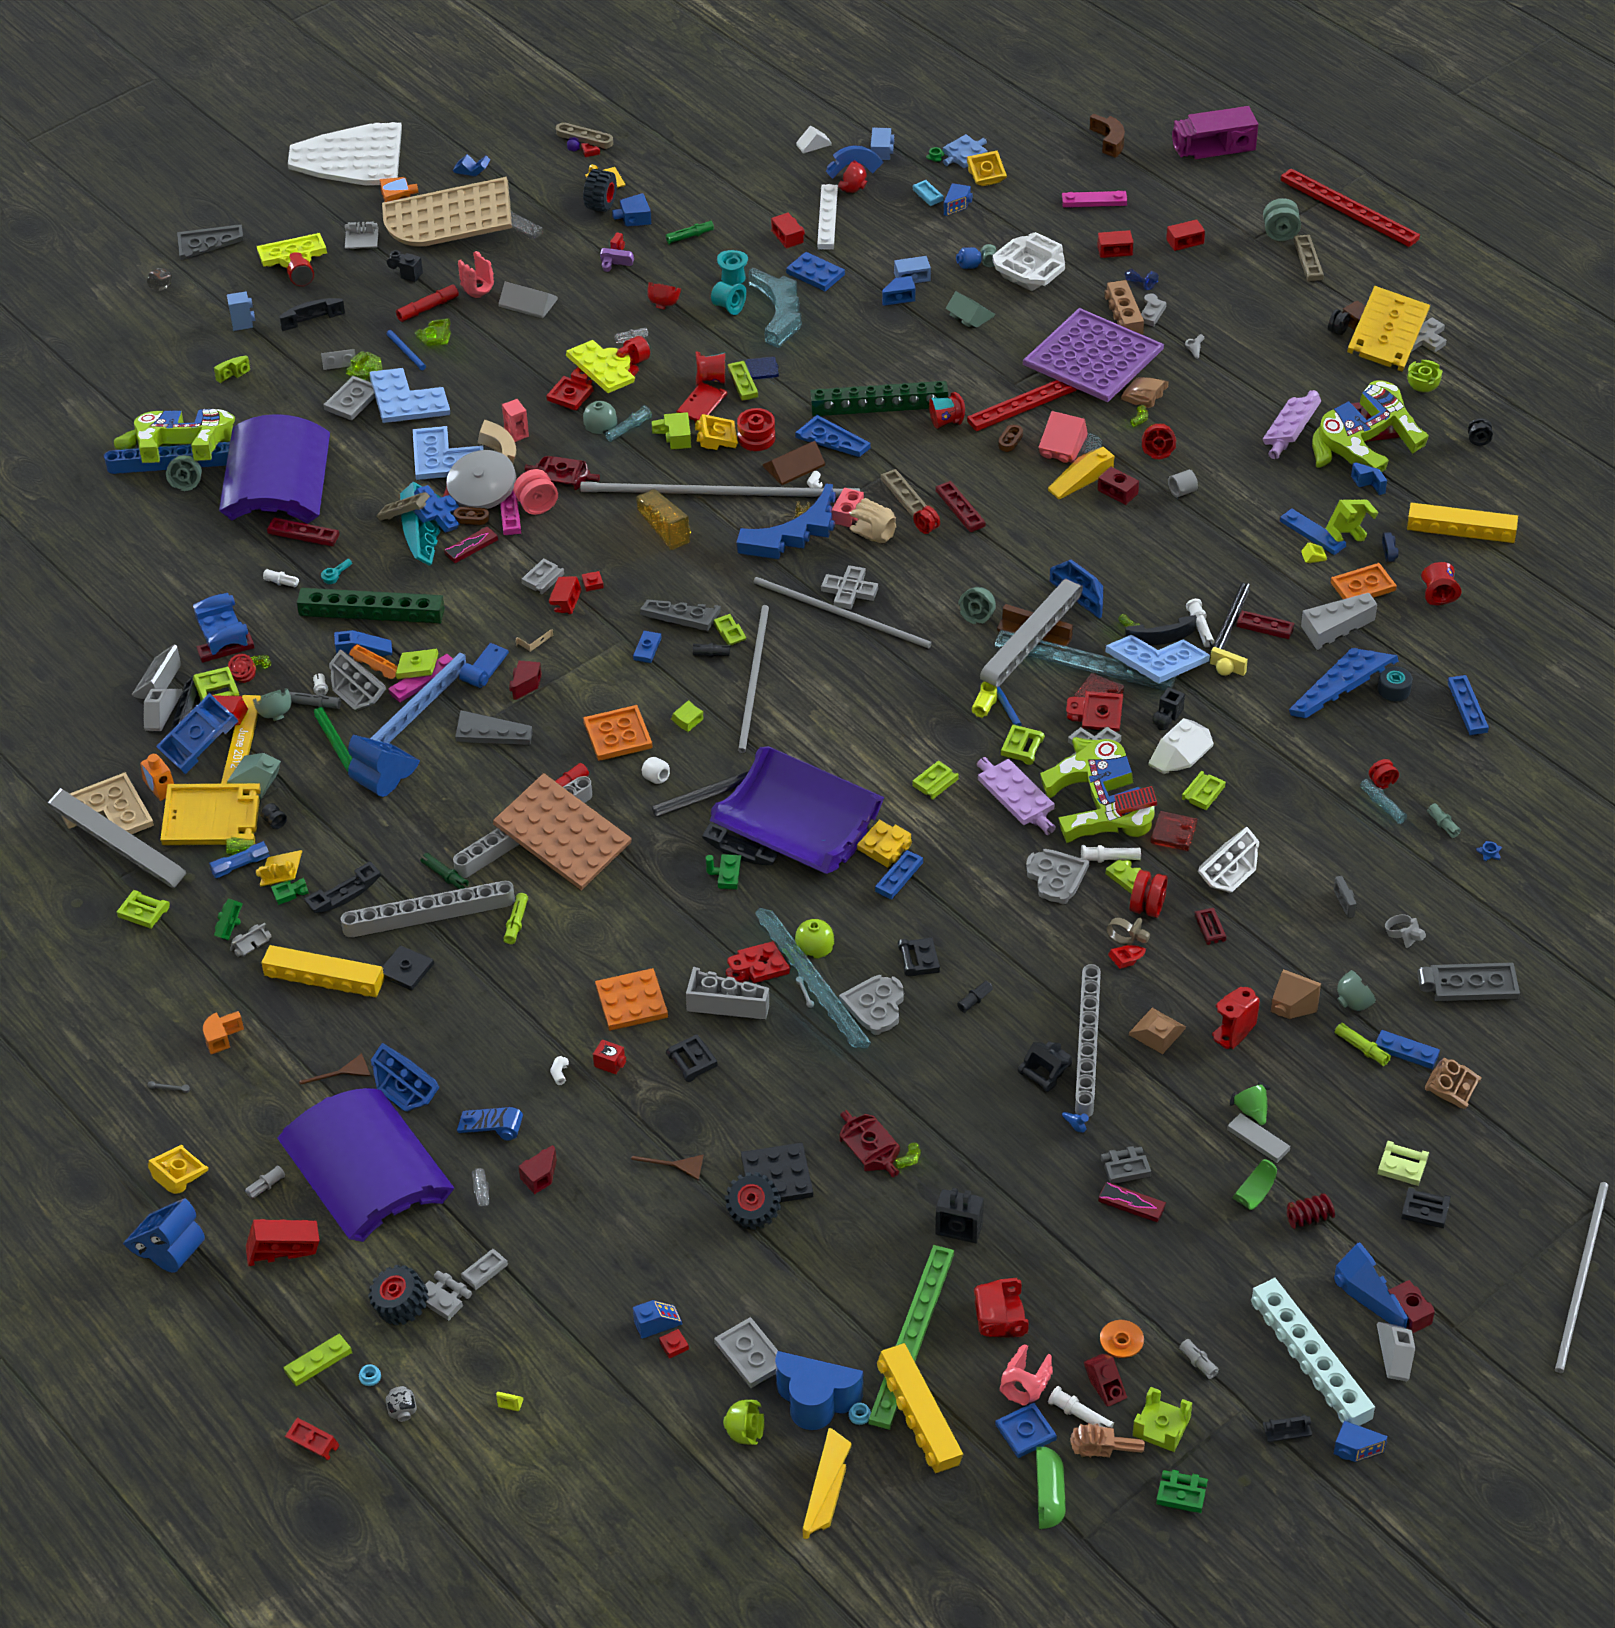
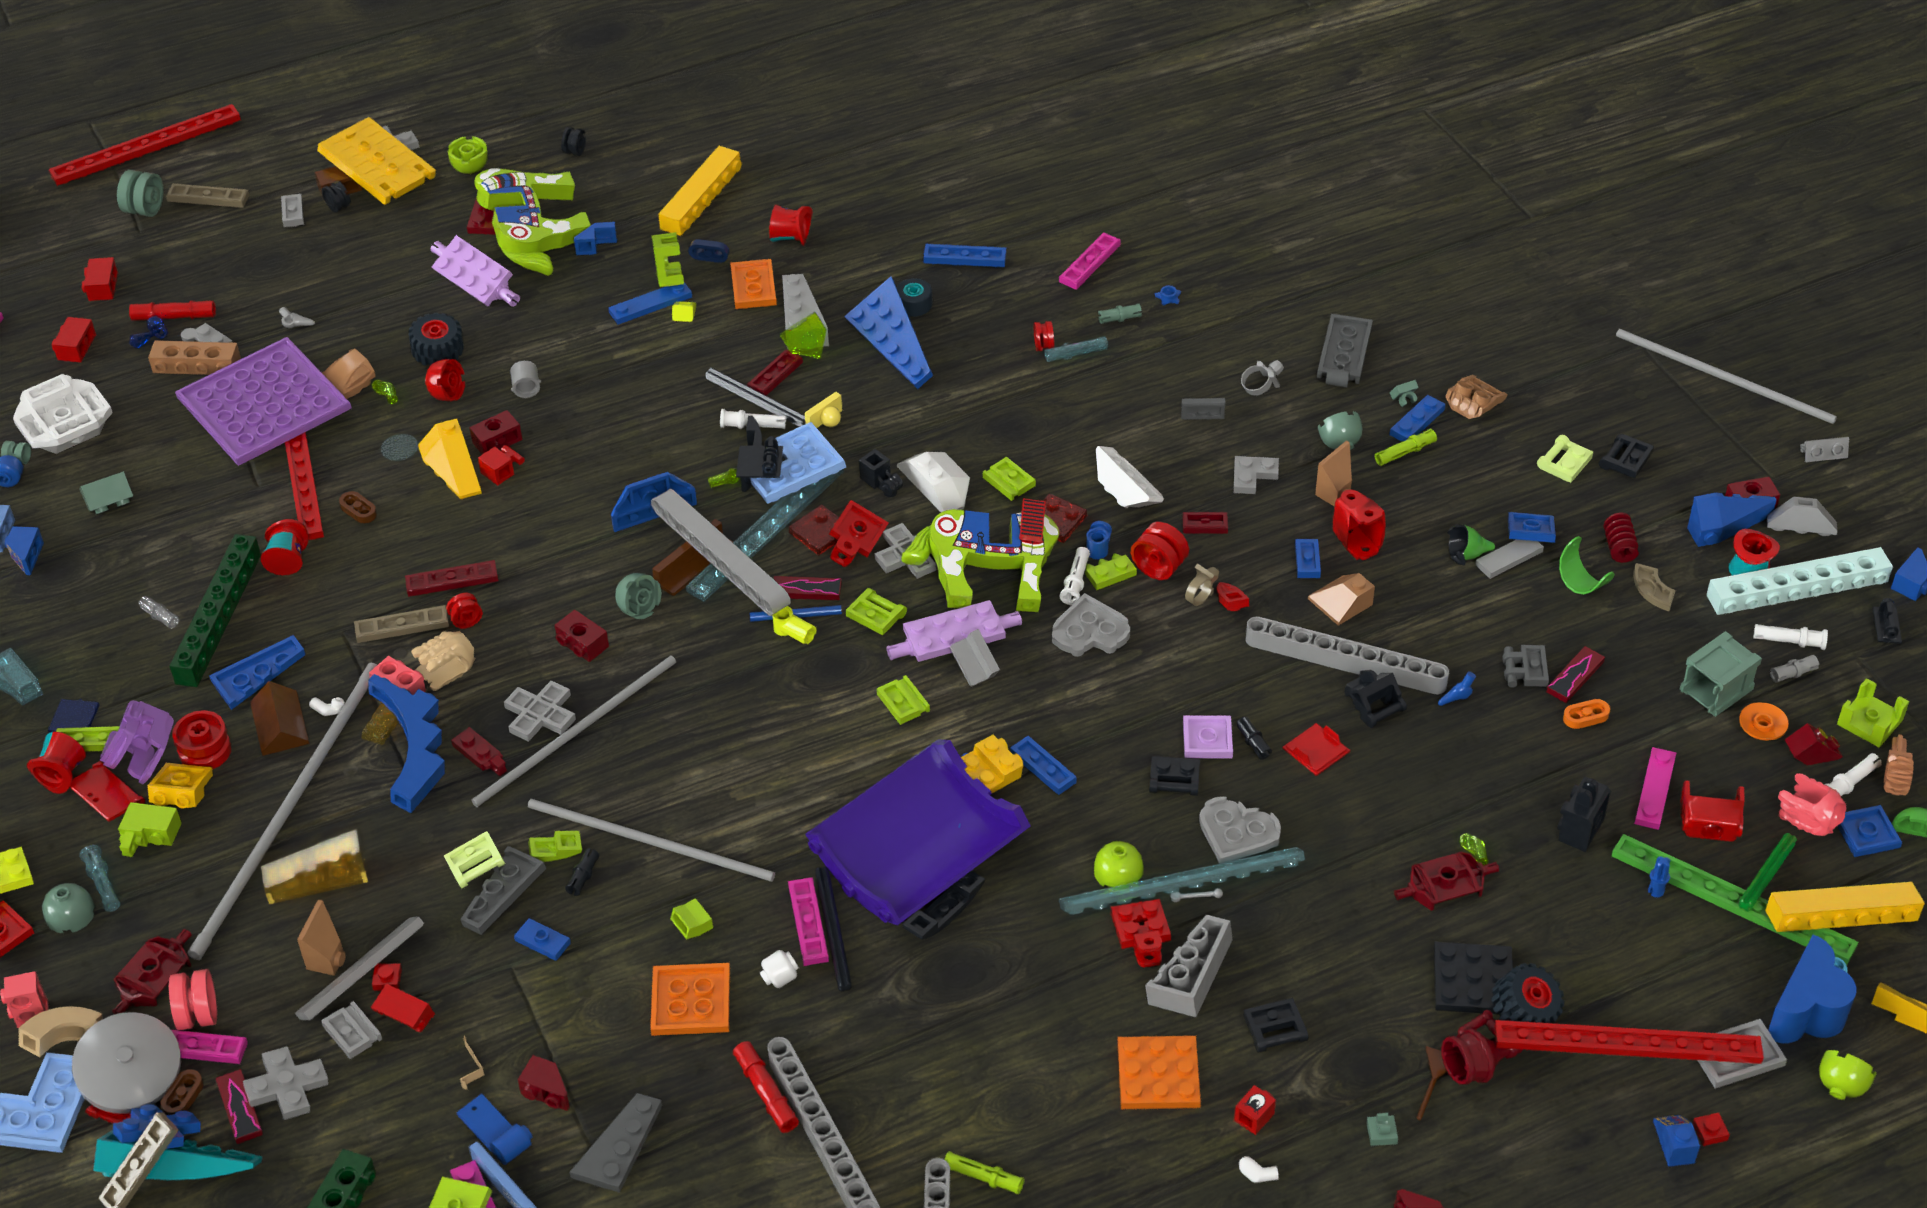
camera: 75 degrees left, 0 degrees up
nougat plate [493,773,632,890] -> none
green plate [706,854,741,889] -> none
coral slope [1039,411,1088,463] -> none
none -> medium lavender animal [100,701,174,784]
none -> red piece [129,300,216,321]
none -> clear axle [138,596,179,629]
none -> light grey plate [243,1046,328,1120]
none -> light grey plate [281,194,304,227]
none -> light grey tile [295,917,424,1020]
none -> medium nougat slope [297,900,345,976]
none -> black wheel [409,312,464,366]
none -> yellowish green plate [444,831,505,889]
none -> dark red hinge [451,727,507,776]
none -> red brick [478,445,525,486]
none -> dark red brick [555,609,609,662]
none -> black hinge [736,436,783,478]
none -> tile [774,576,842,600]
none -> clear neon green plate [780,312,827,359]
none -> dark pink plate [788,877,829,966]
none -> light grey panel [950,629,1000,687]
none -> dark pink plate [1059,233,1121,290]
none -> blue piece [1086,521,1112,559]
none -> lavender plate [1183,716,1233,758]
none -> light grey plate [1233,456,1279,494]
none -> red piece [1282,723,1350,776]
none -> blue plate [1295,539,1321,578]
none -> sand green tile [1367,1113,1398,1146]
none -> sand green tile [1390,380,1419,407]
none -> dark red piece [1441,1010,1522,1085]
none -> red plate [1494,1020,1764,1064]
none -> blue tile [1508,512,1556,543]
none -> orange plate [1563,699,1610,729]
none -> dark tan tile [1633,563,1676,611]
none -> dark pink plate [1634,747,1676,830]
none -> blue axle [1648,856,1670,897]
none -> sand green container [1680,631,1762,717]
none -> red hat [1728,529,1780,576]
none -> green axle [1738,833,1797,911]
none -> white pin [1753,624,1828,650]
none -> light grey hinge [1800,437,1849,462]

